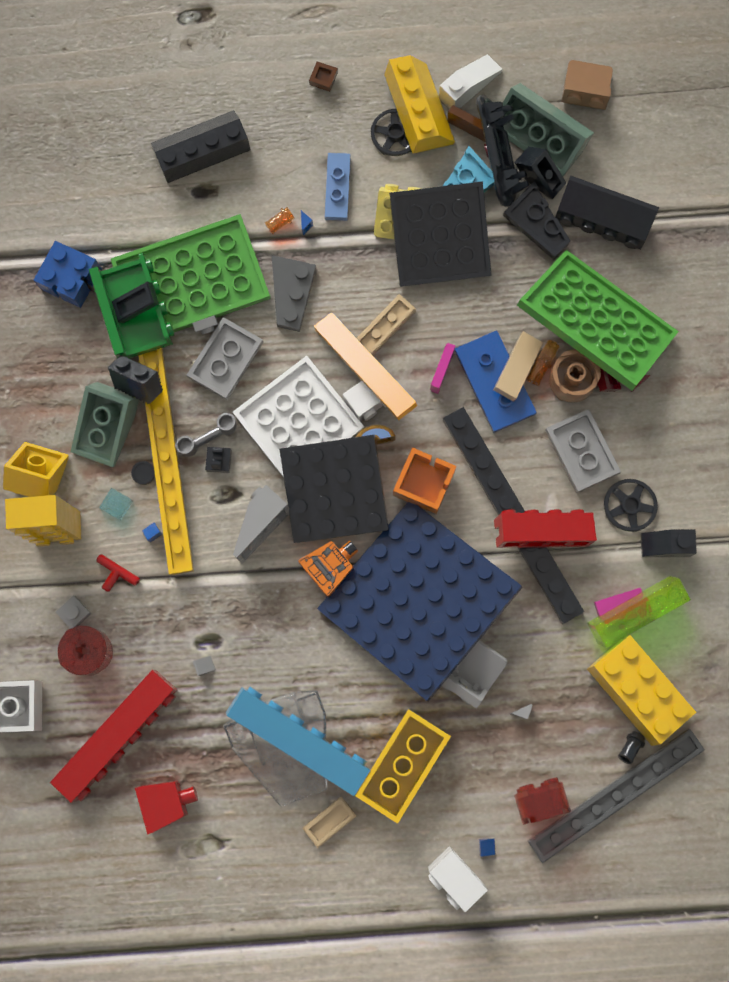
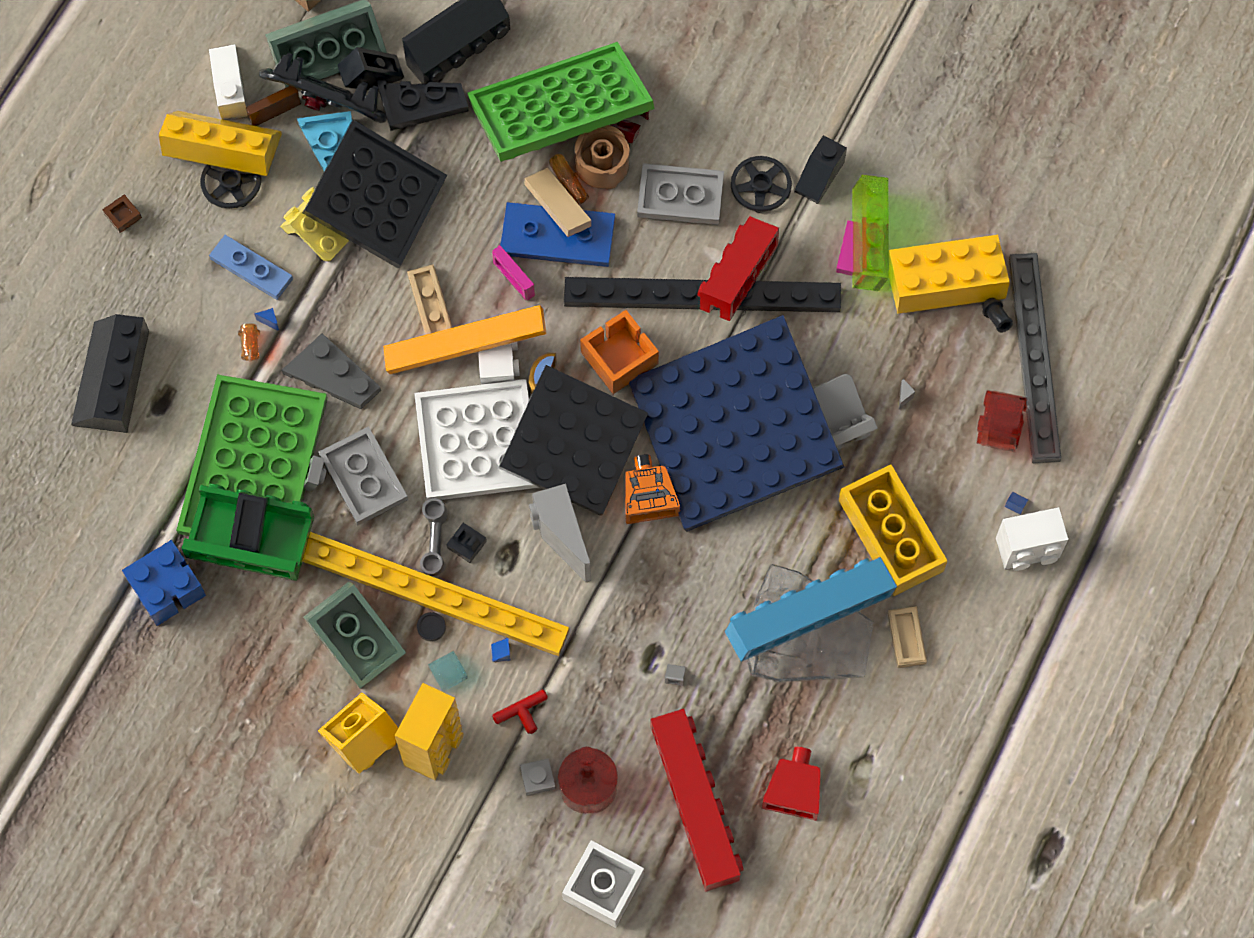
camera: 65 degrees left, 10 degrees down
black brick [108,355,163,404] -> none

